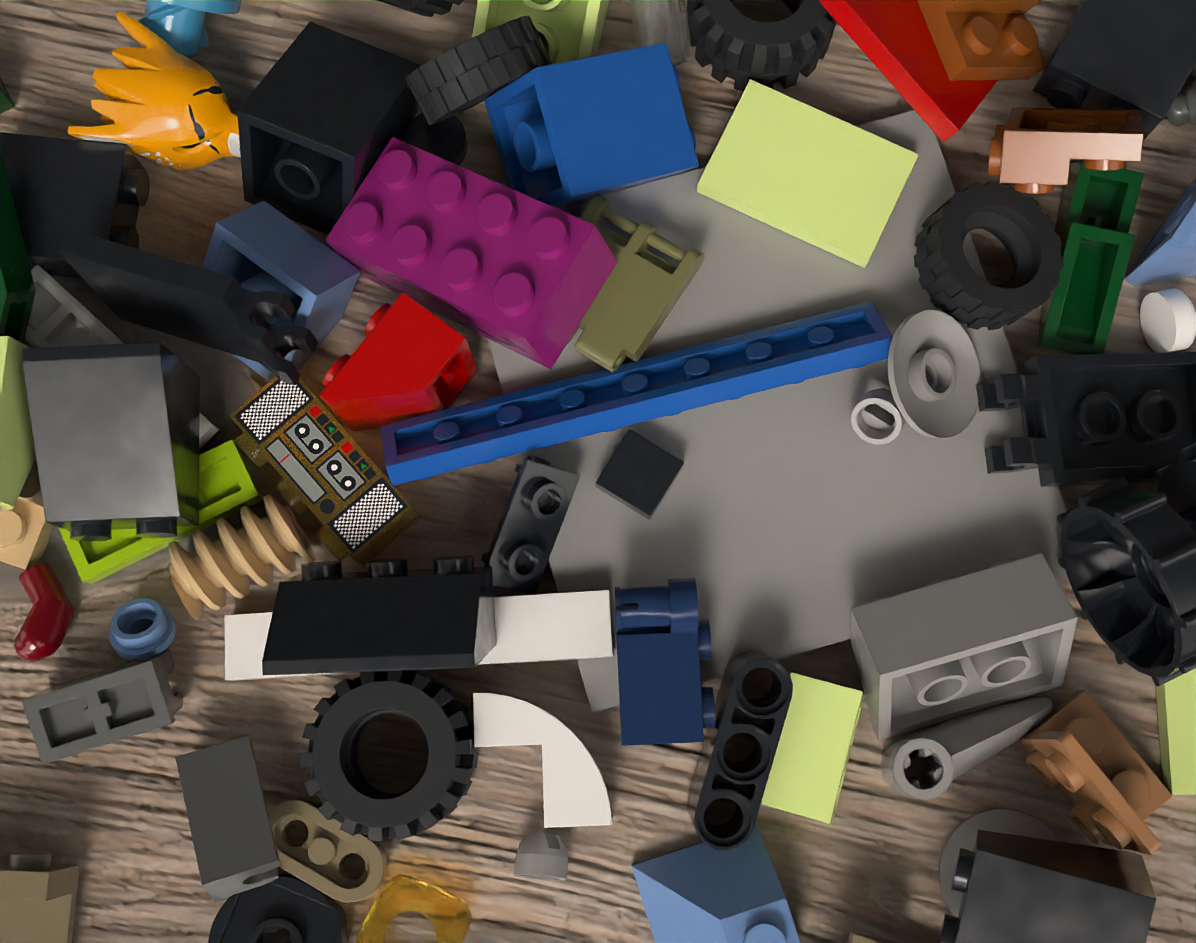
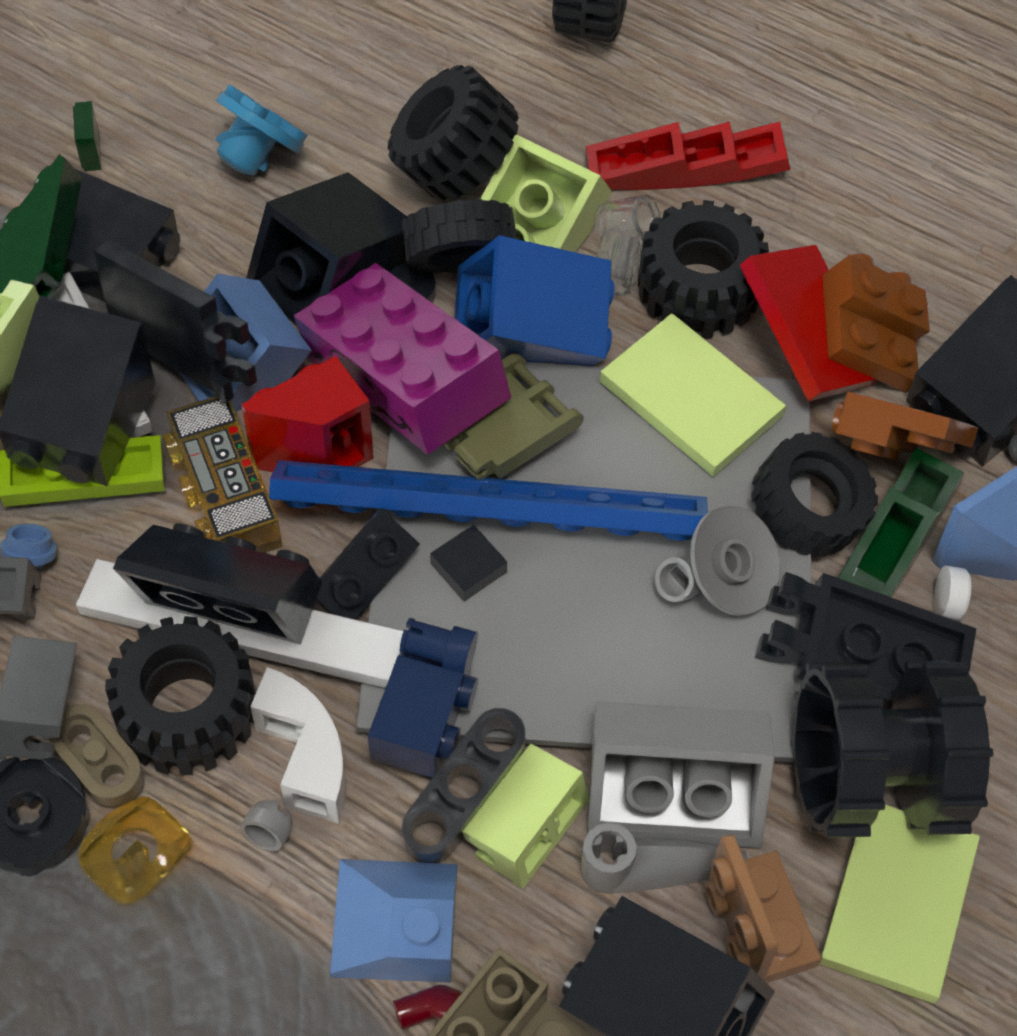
camera: 15 degrees right, 20 degrees down
light orange piece [68,11,241,171] -> none
tan piece [168,494,316,620] -> none

